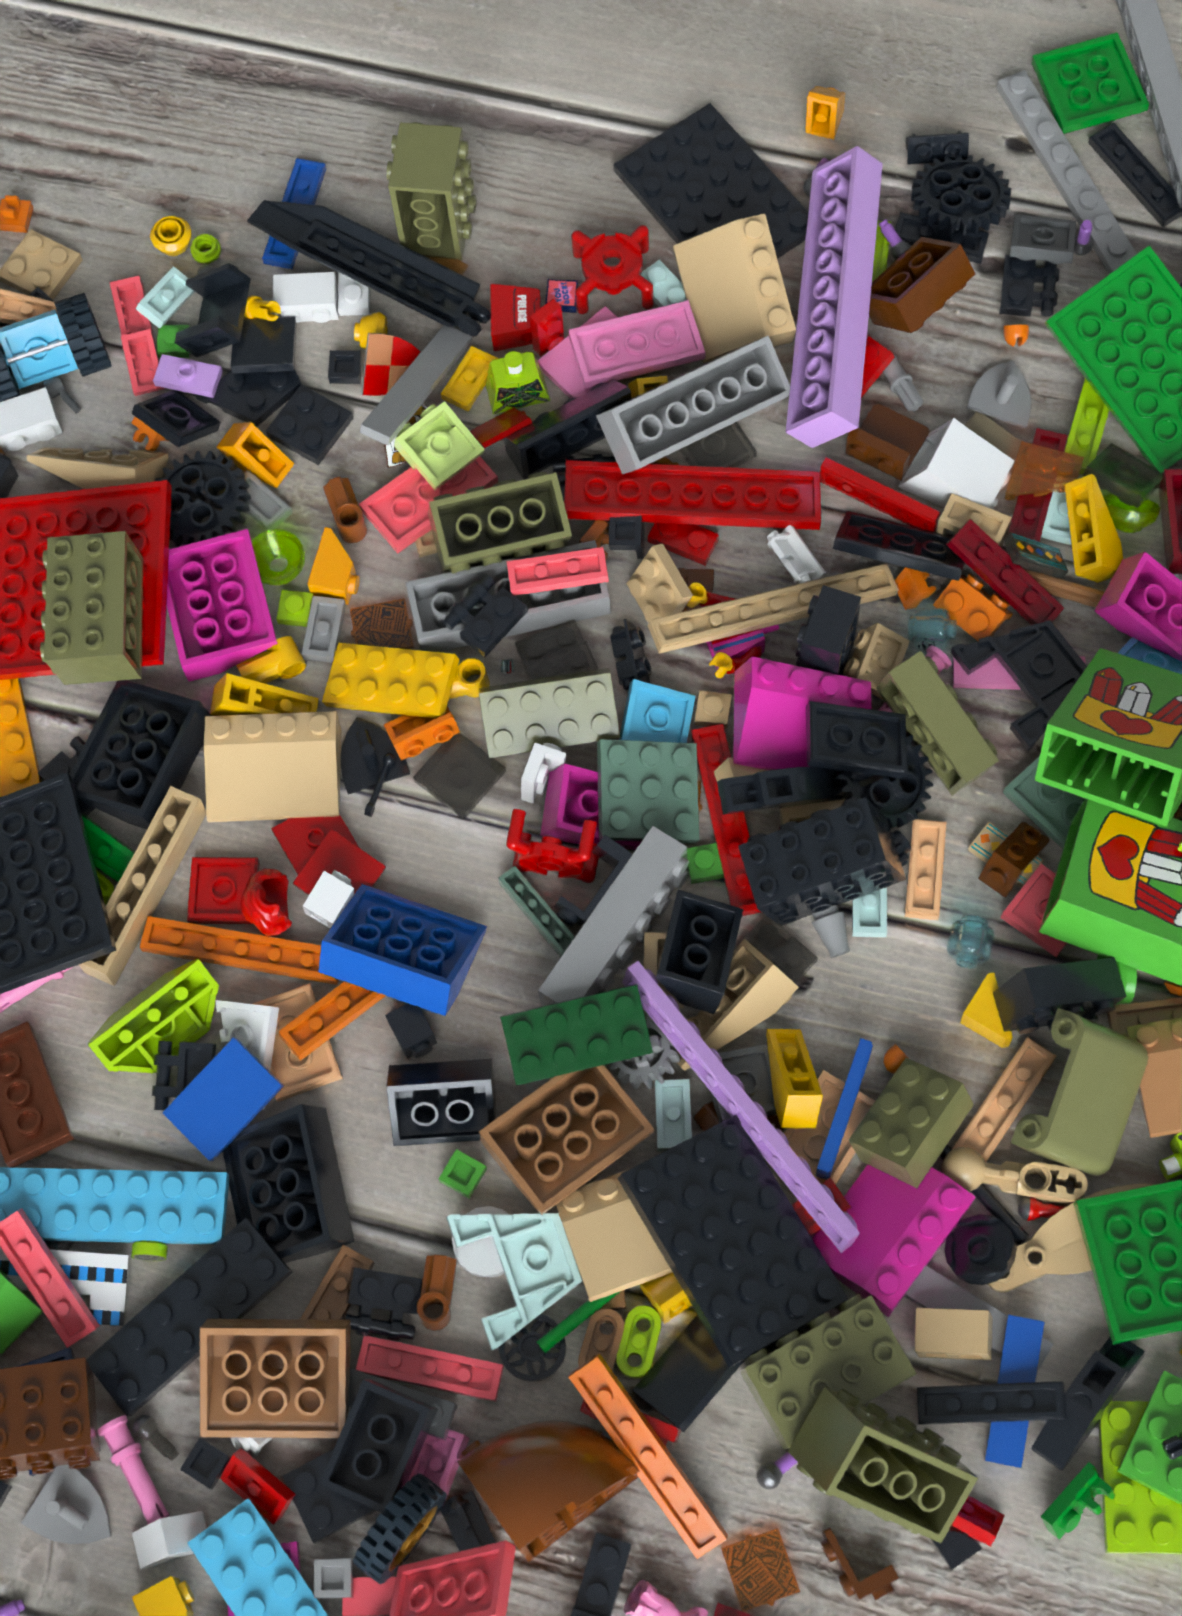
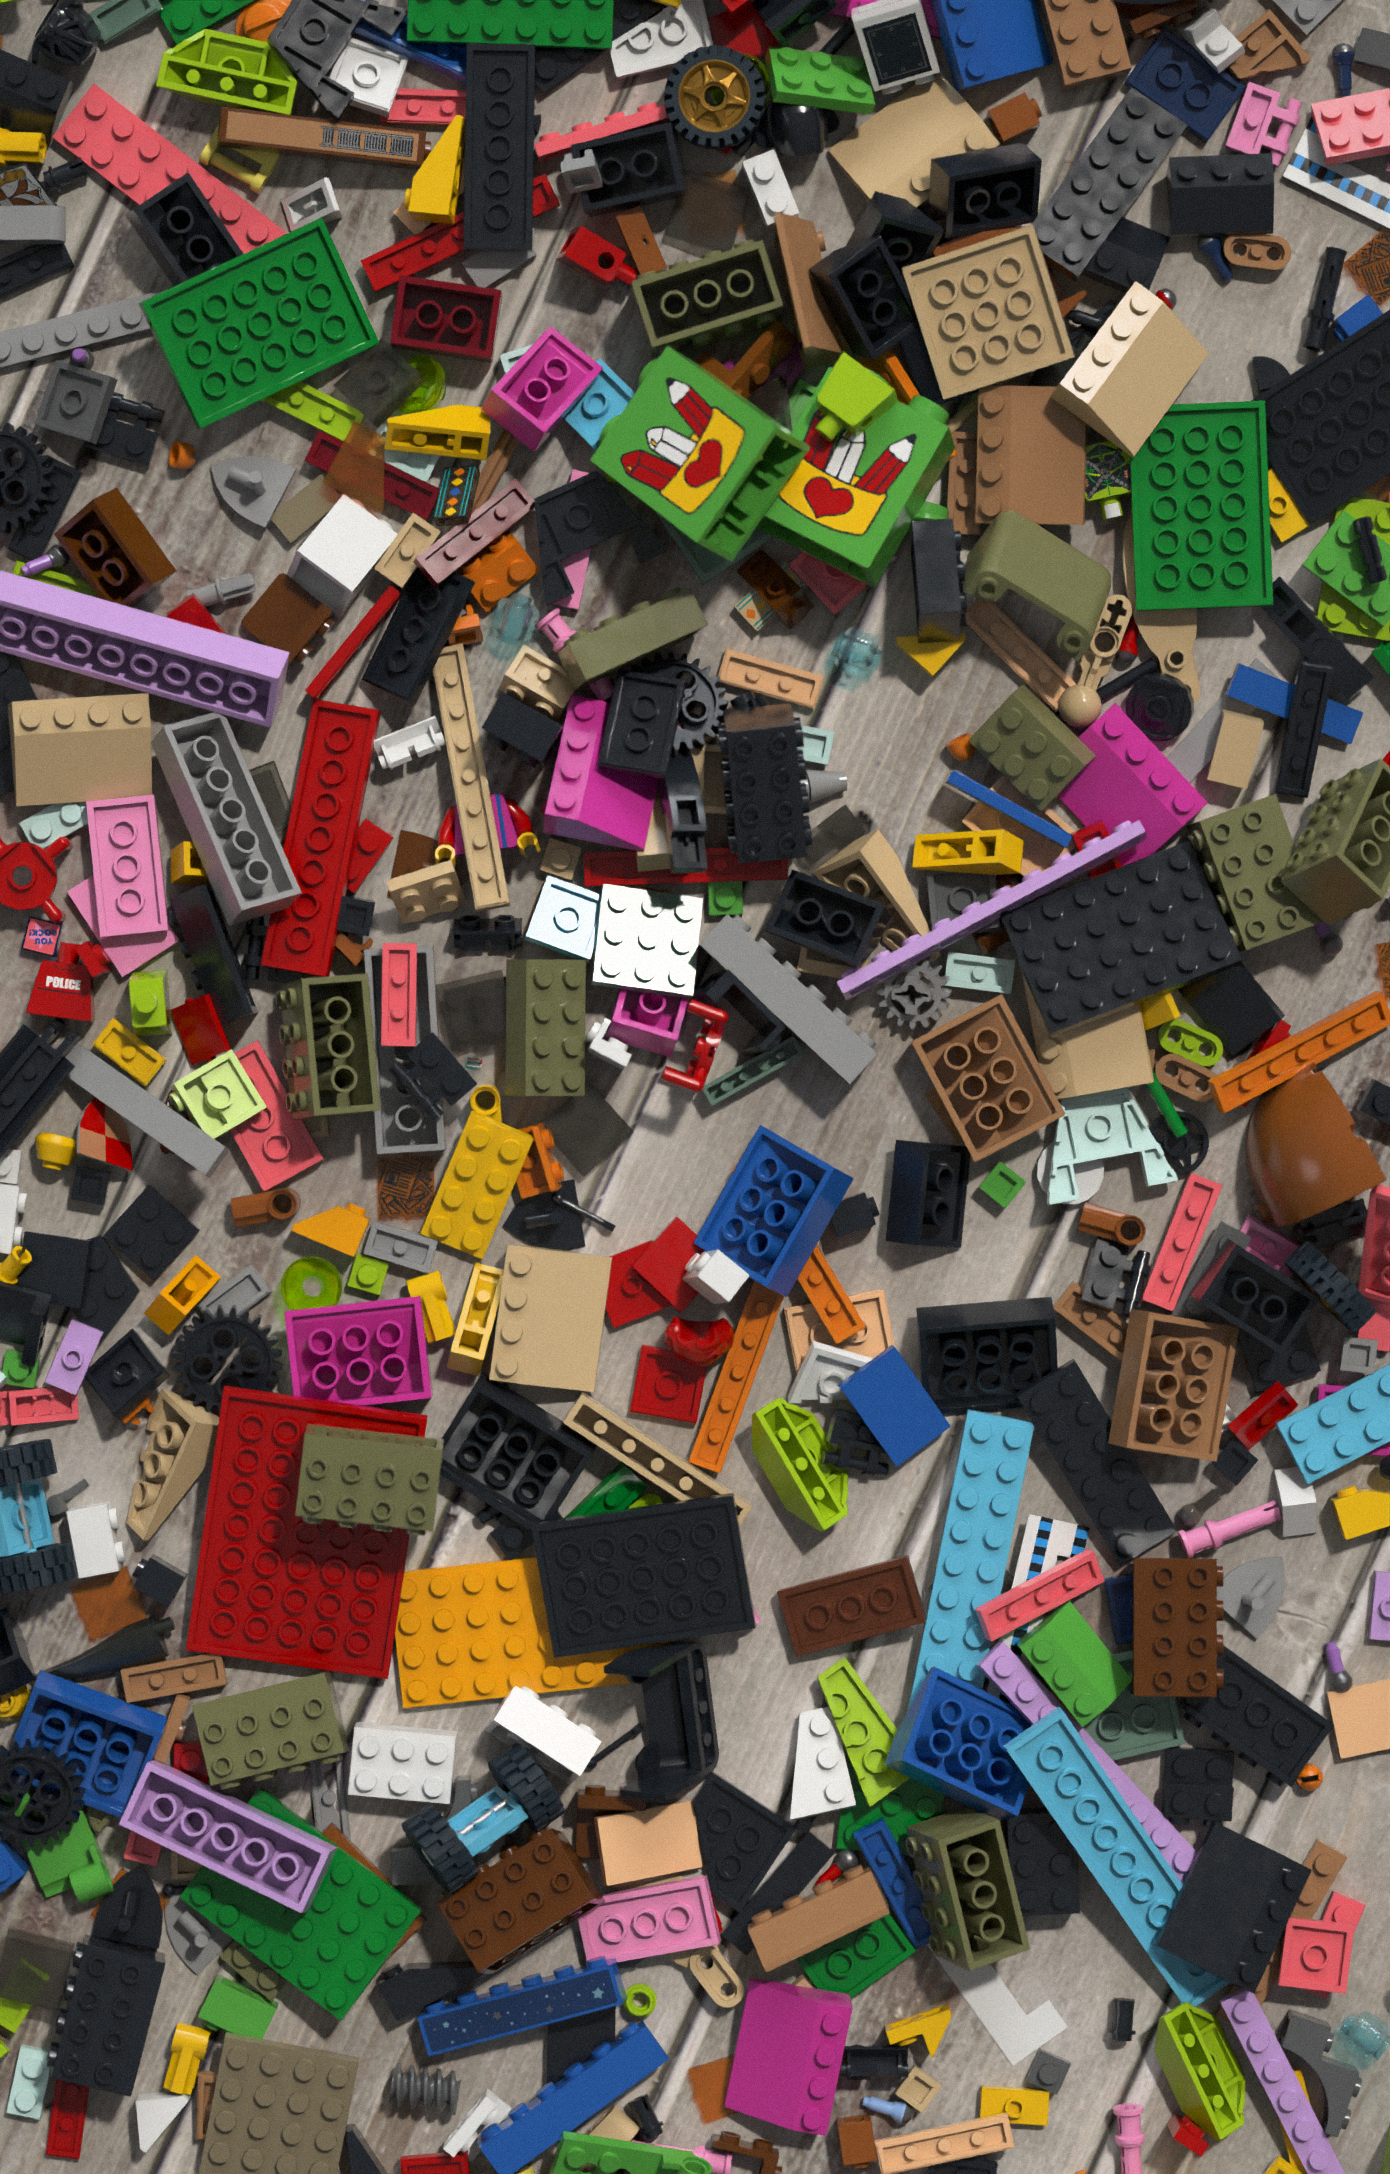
camera: 90 degrees left, 20 degrees up
lime tile [131,1241,168,1261] -> none
dark green plate [500,984,653,1086] -> none

